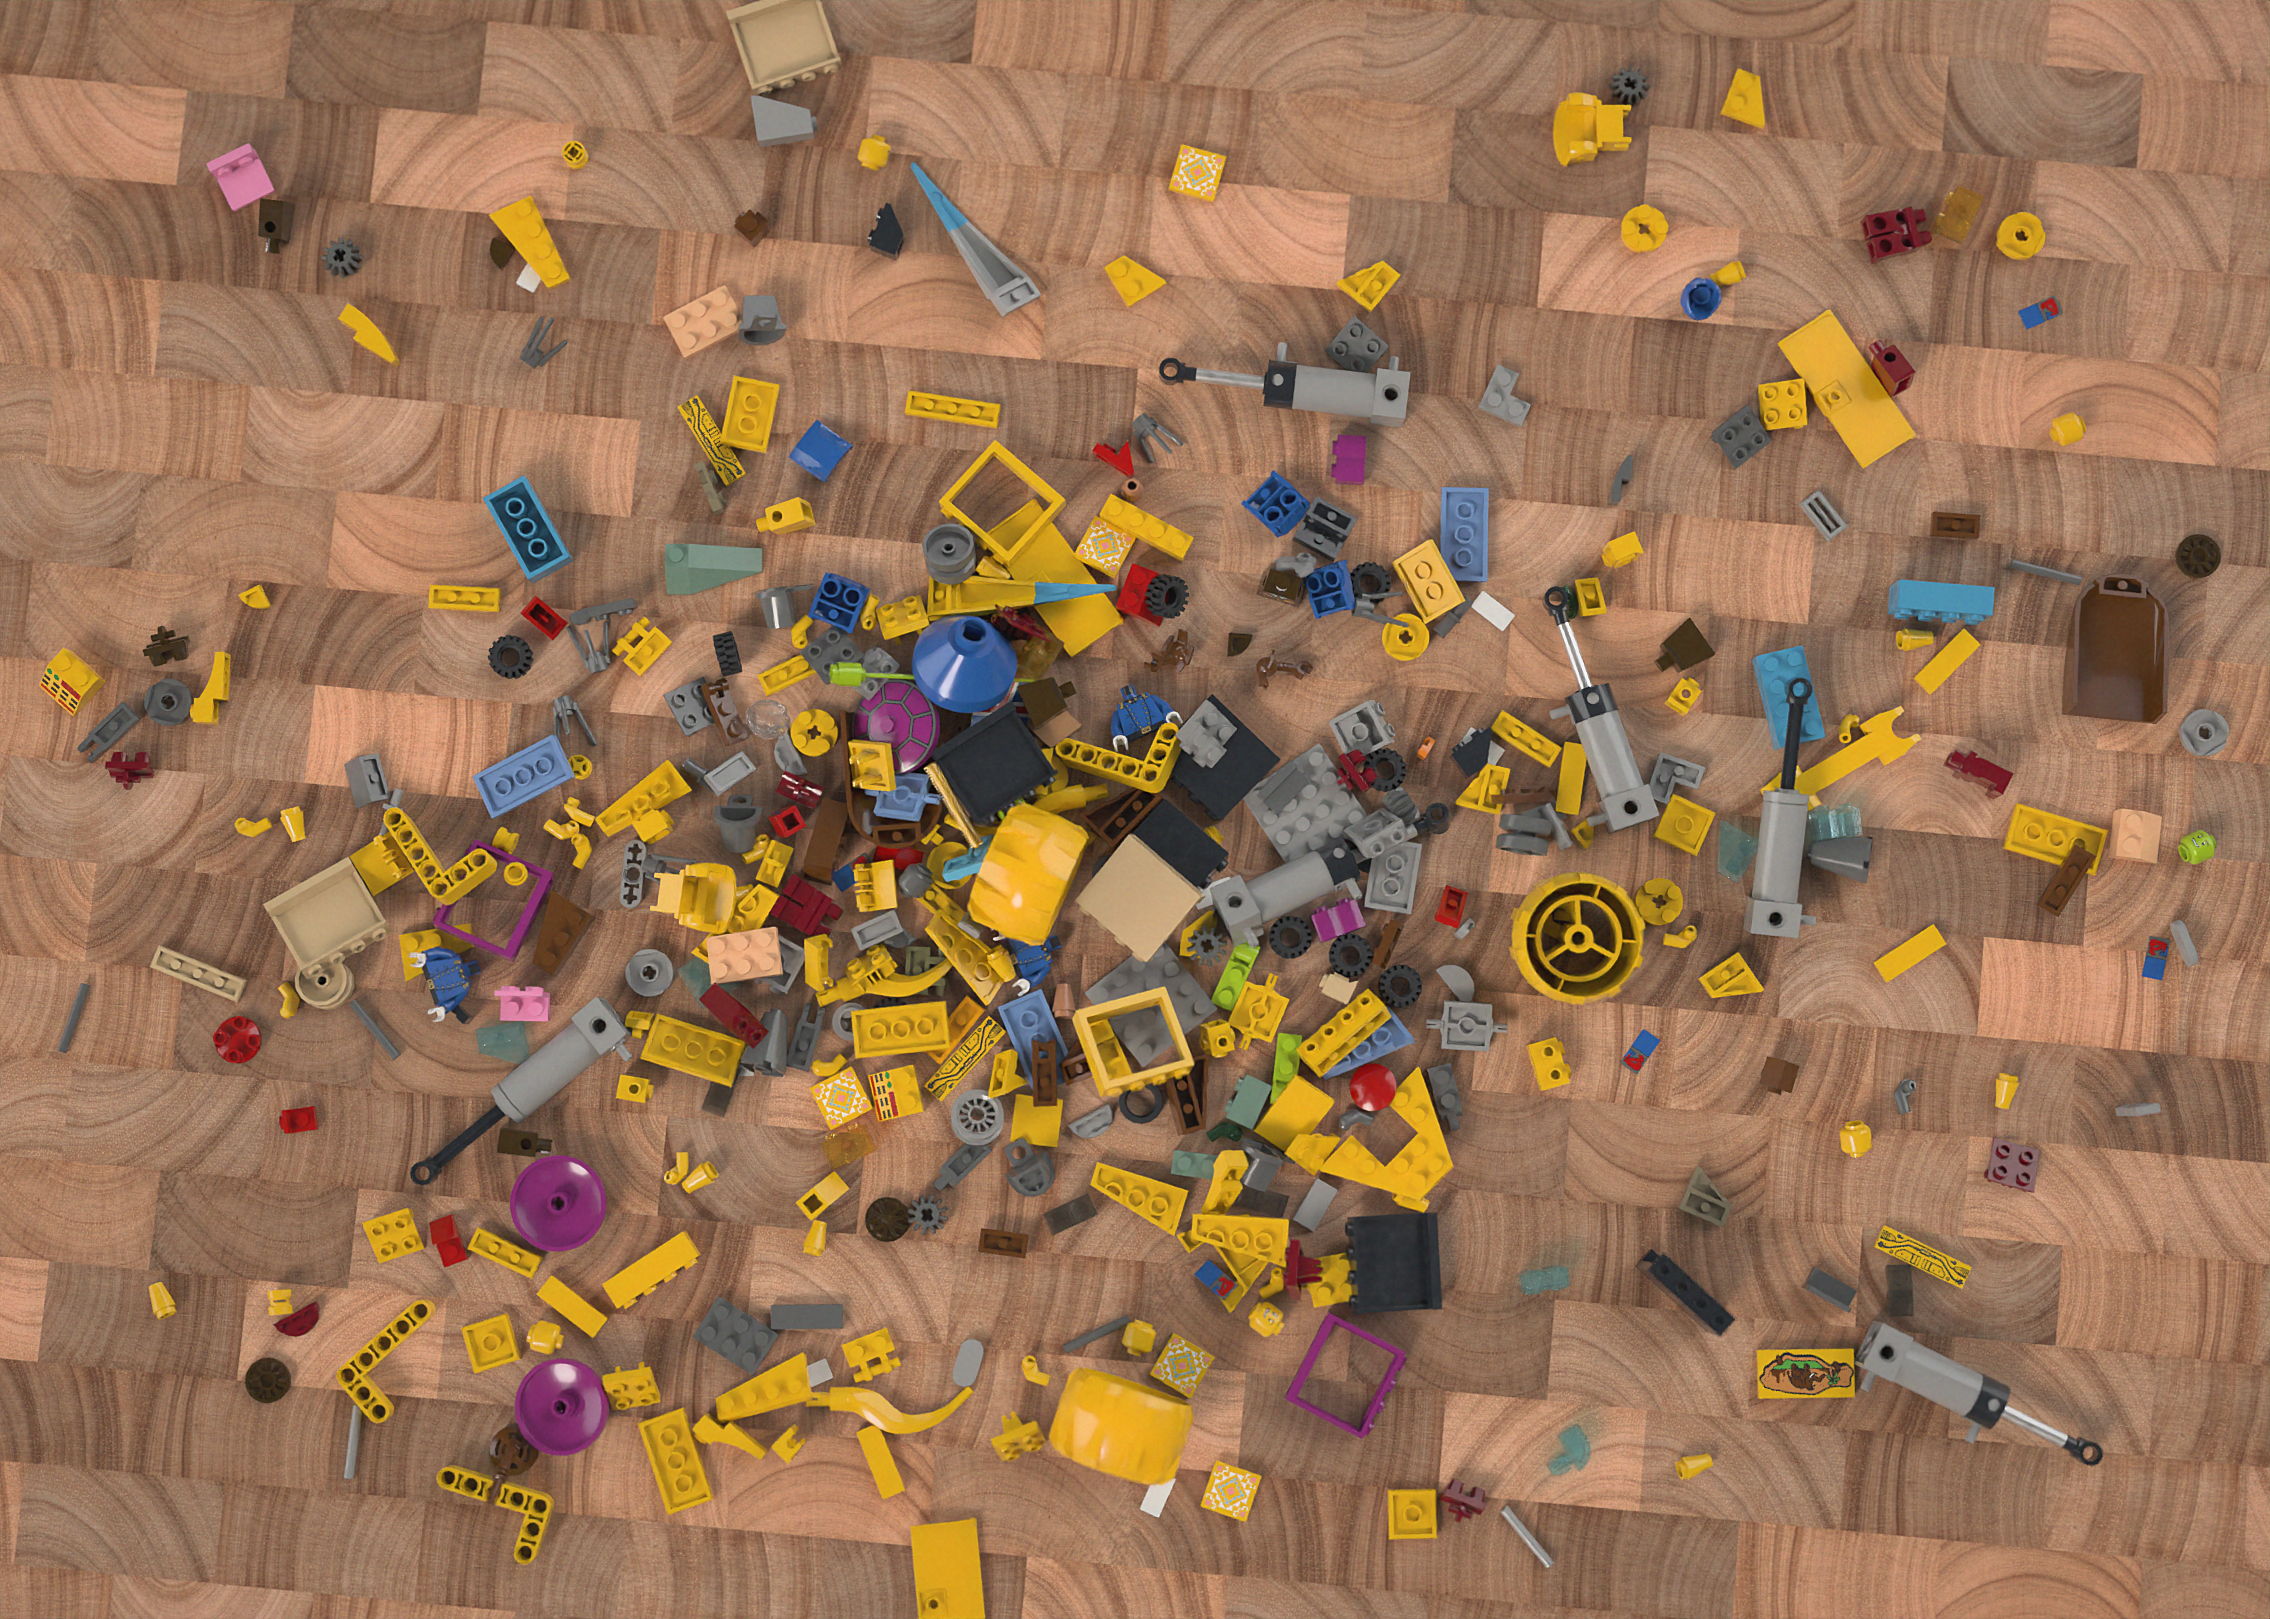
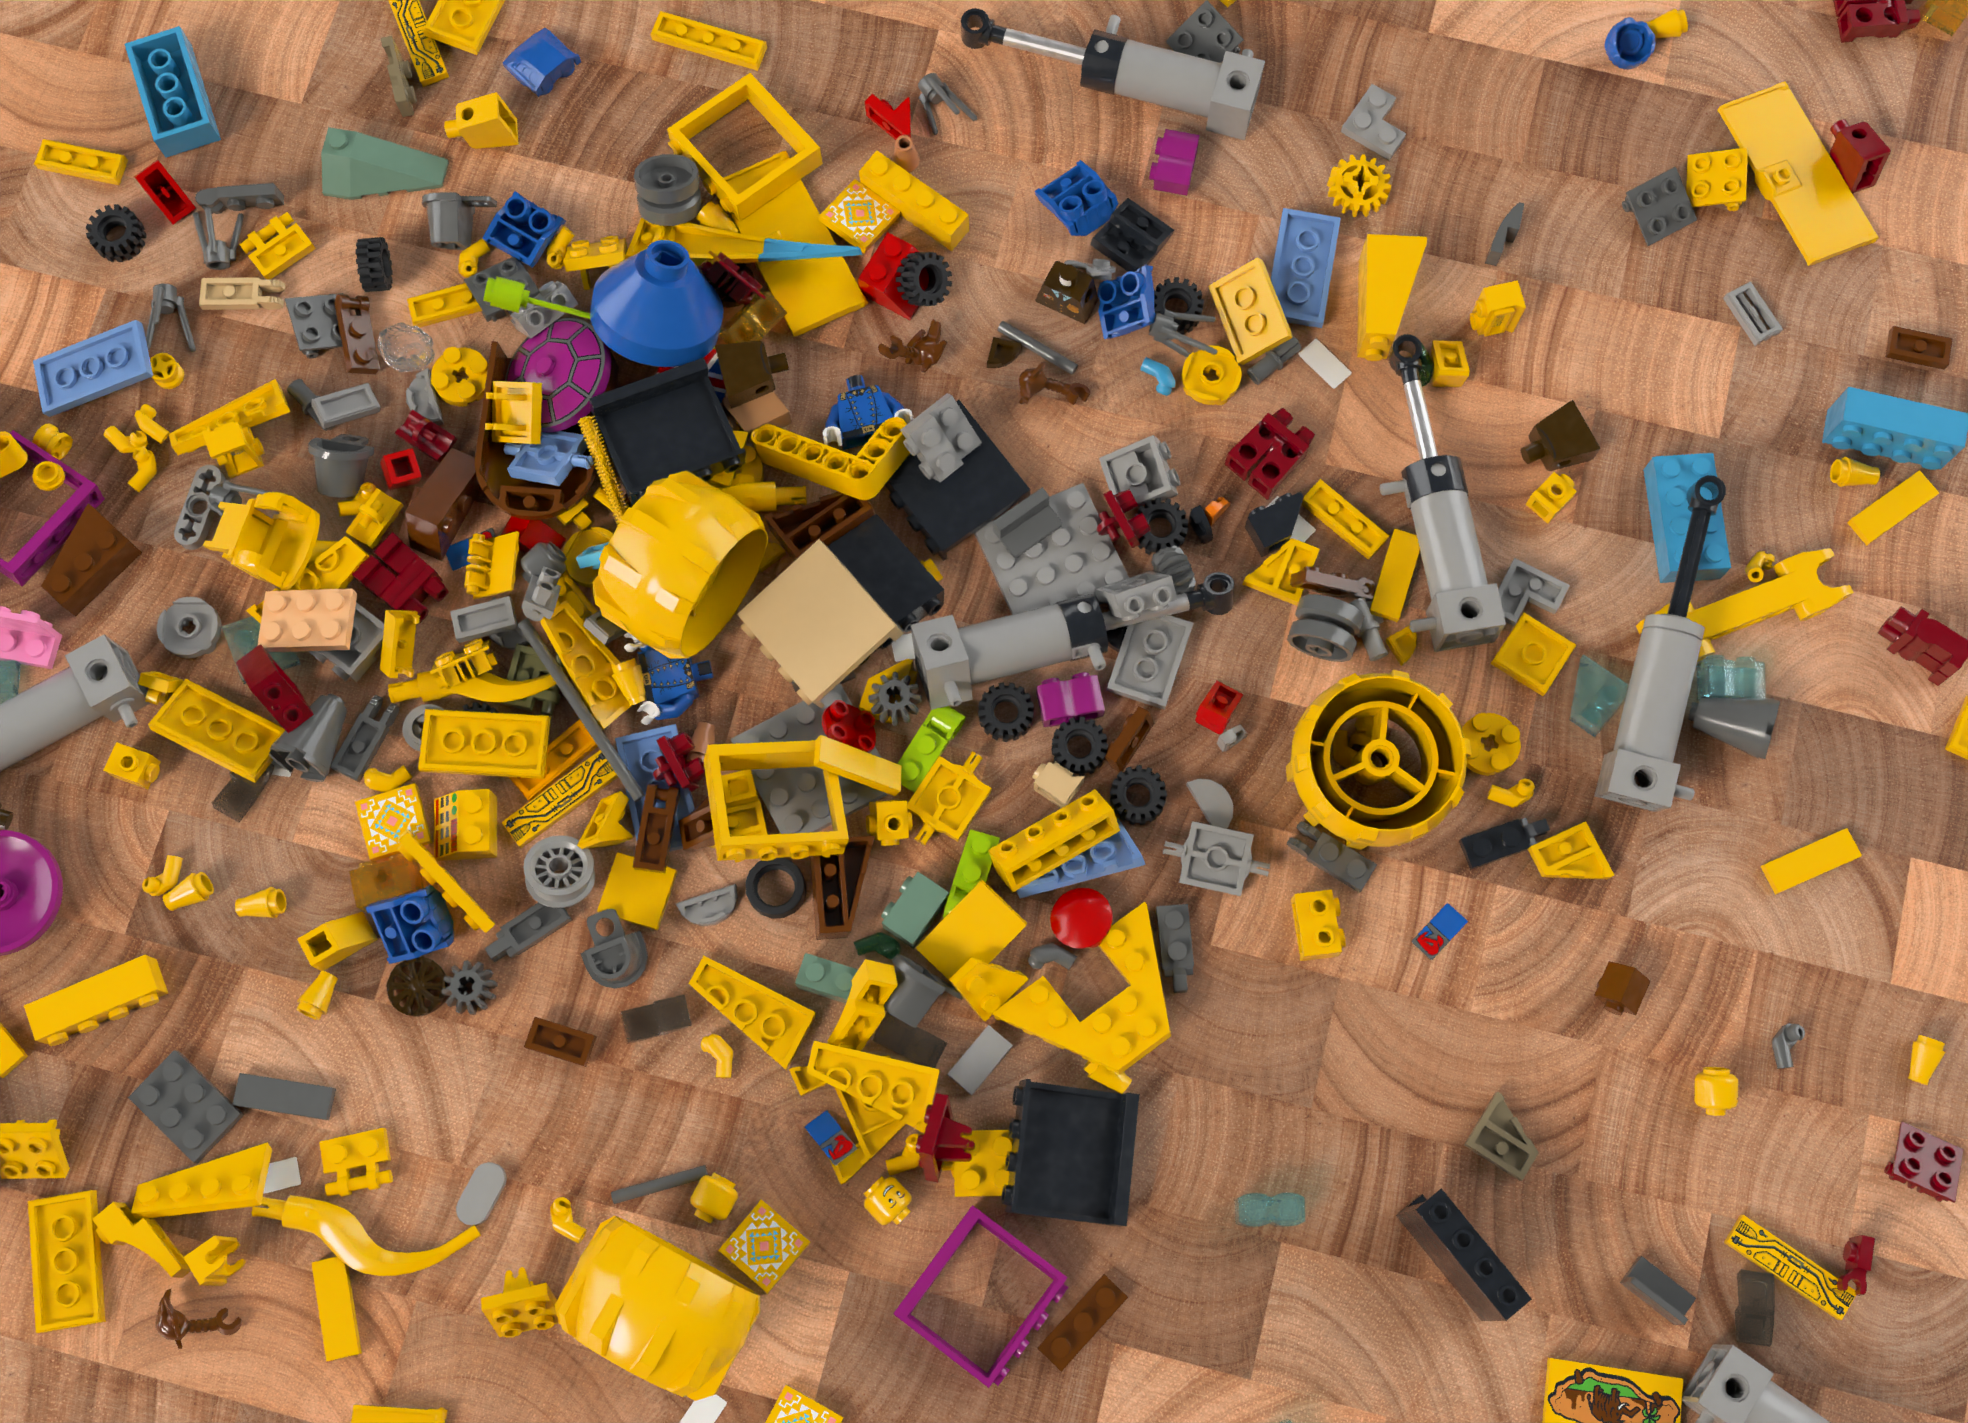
camera: 10 degrees right, 10 degrees down
none -> reddish brown piece [155,1288,241,1349]
none -> tan hinge [199,277,285,310]
none -> yellow cone [235,887,286,918]
none -> blue slope [366,885,454,964]
none -> yellow wing [397,828,495,933]
none -> dark grey piece [518,618,645,802]
none -> light grey hips [521,566,561,621]
none -> dark red hips [653,732,705,792]
none -> yellow arm [701,1034,733,1079]
none -> yellow tile [814,735,902,796]
none -> red dish [822,700,876,753]
none -> dark grey bar [997,321,1078,375]
none -> reddish brown plate [1037,1274,1128,1372]
none -> dark azure arm [1140,357,1176,396]
none -> black tile [1188,505,1213,544]
none -> dark red hips [1224,408,1315,500]
none -> dark grey hinge [1287,821,1377,892]
none -> yellow gear [1327,154,1392,217]
none -> yellow slope [1357,234,1427,361]
none -> black hinge [1459,818,1550,870]
none -> dark red plate [1837,1235,1875,1296]

